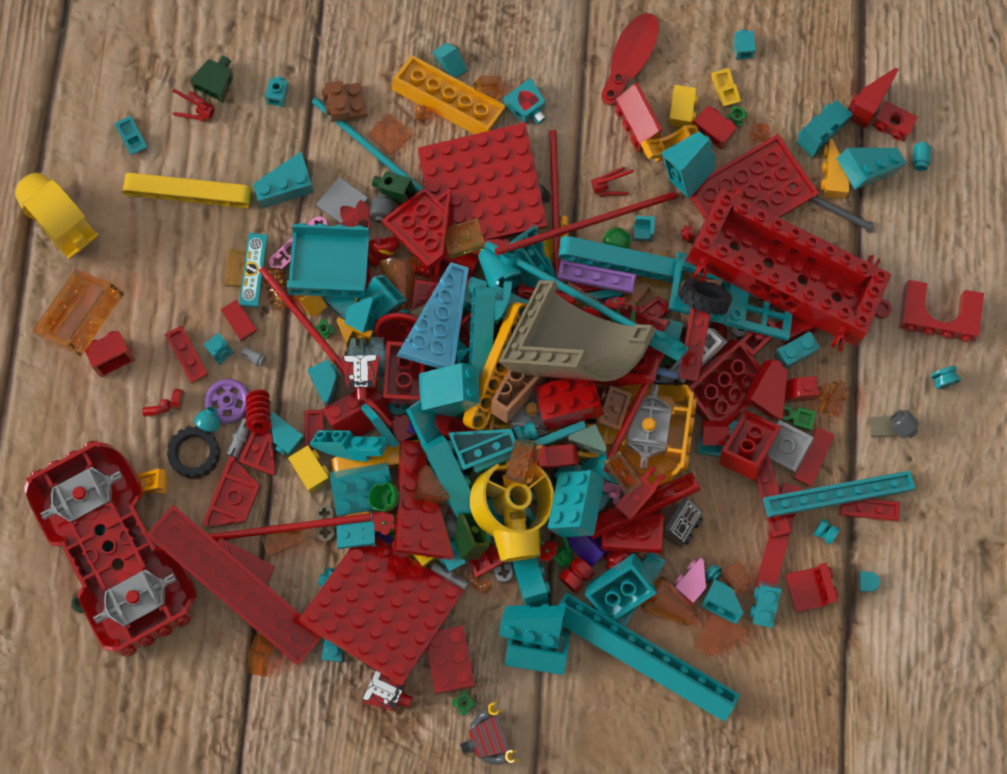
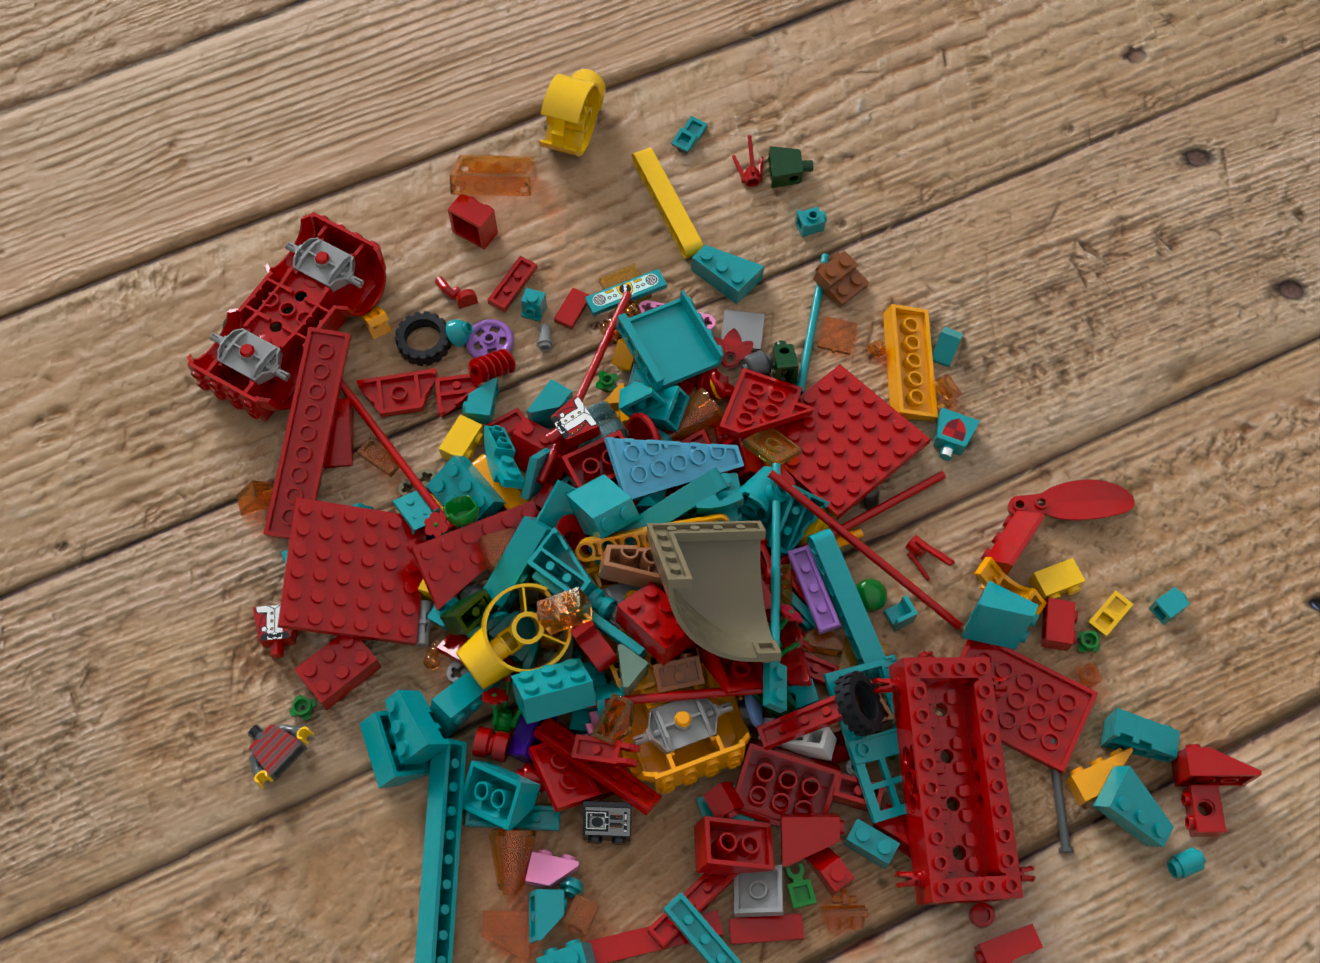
camera: 60 degrees right, 10 degrees down
light grey pin [226,419,250,459] -> none

